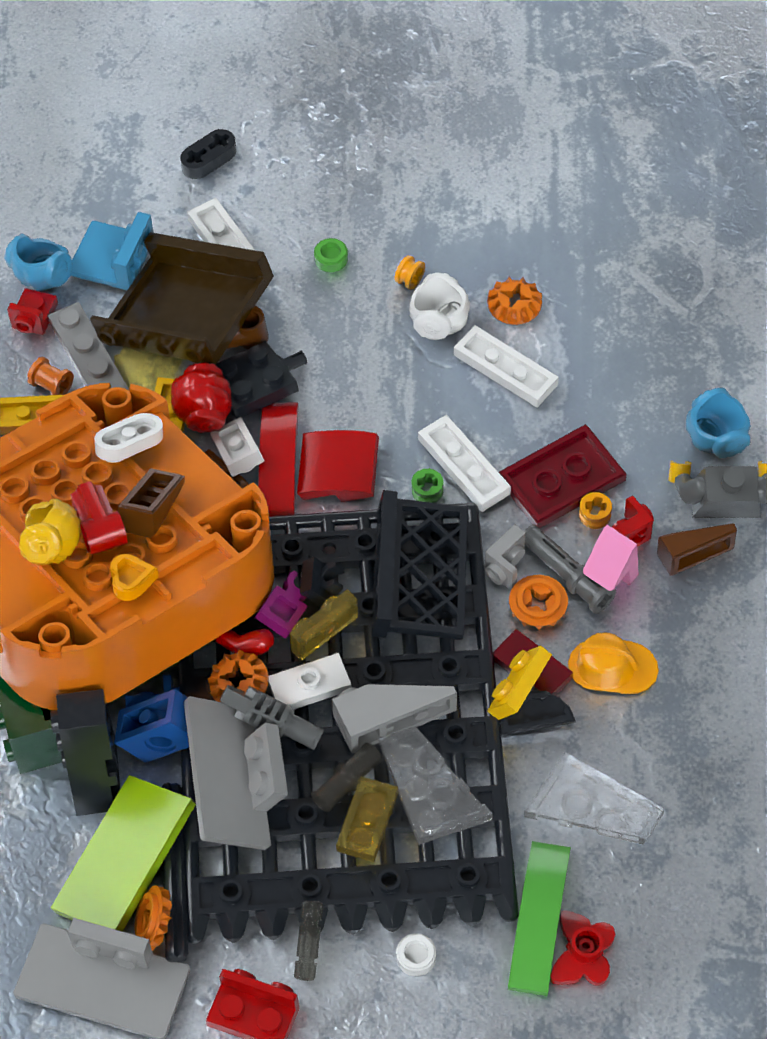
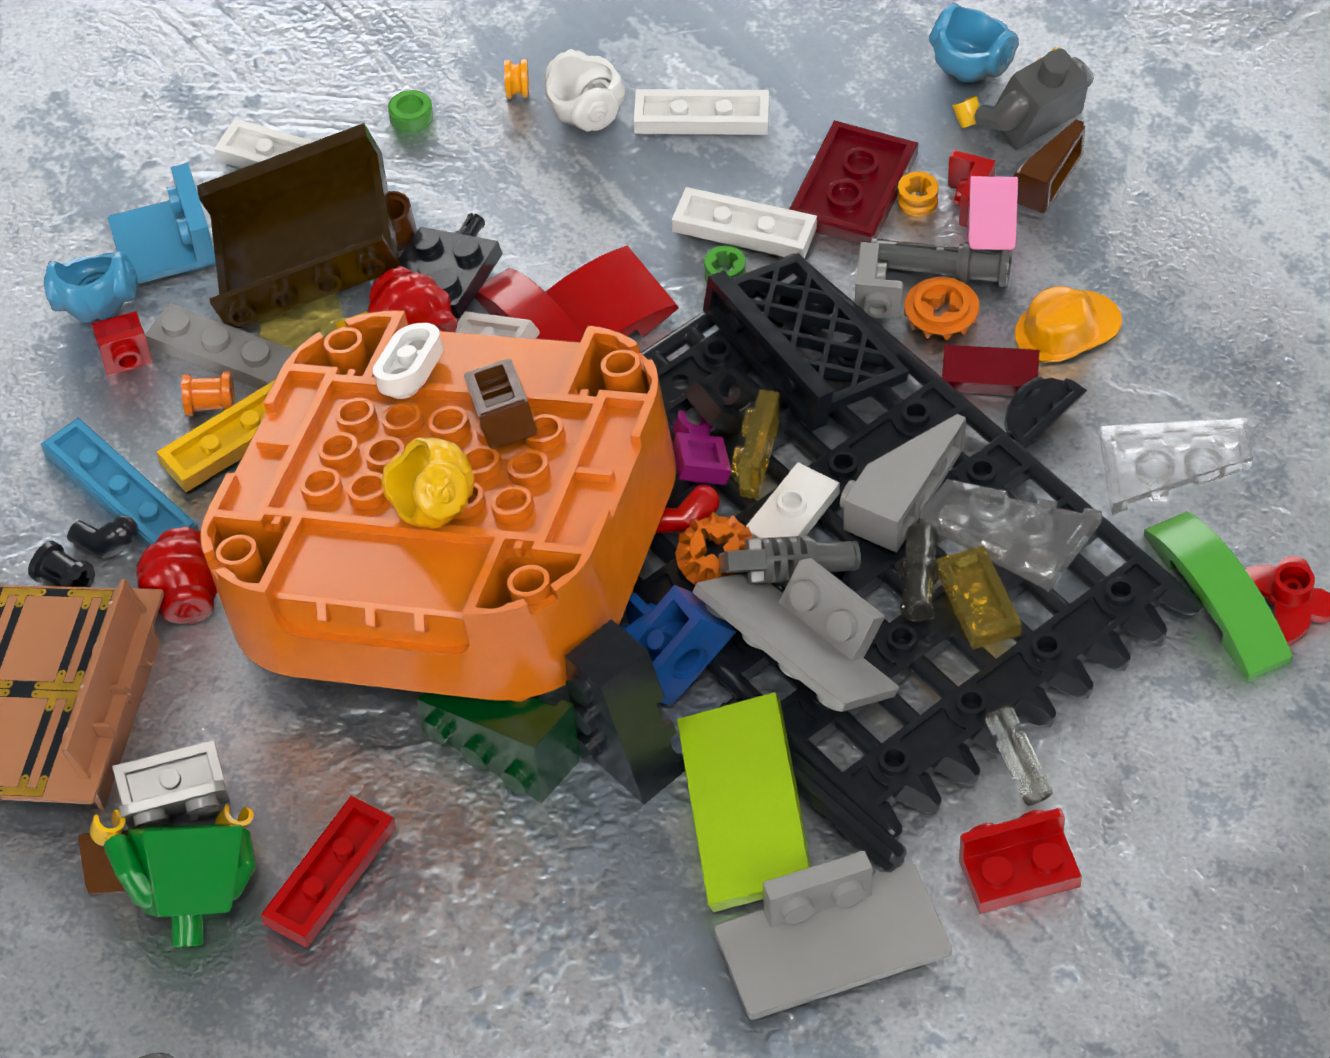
camera: 35 degrees left, 5 degrees down
red piece [70,481,128,555] -> none
light orange tile [110,554,159,601] -> none
orange gear [134,885,172,951] -> none
black beam [180,129,237,179] -> none
white tile [396,934,436,976] -> none
orange gear [487,276,542,325] -> none
yellow plate [487,645,552,720] -> none

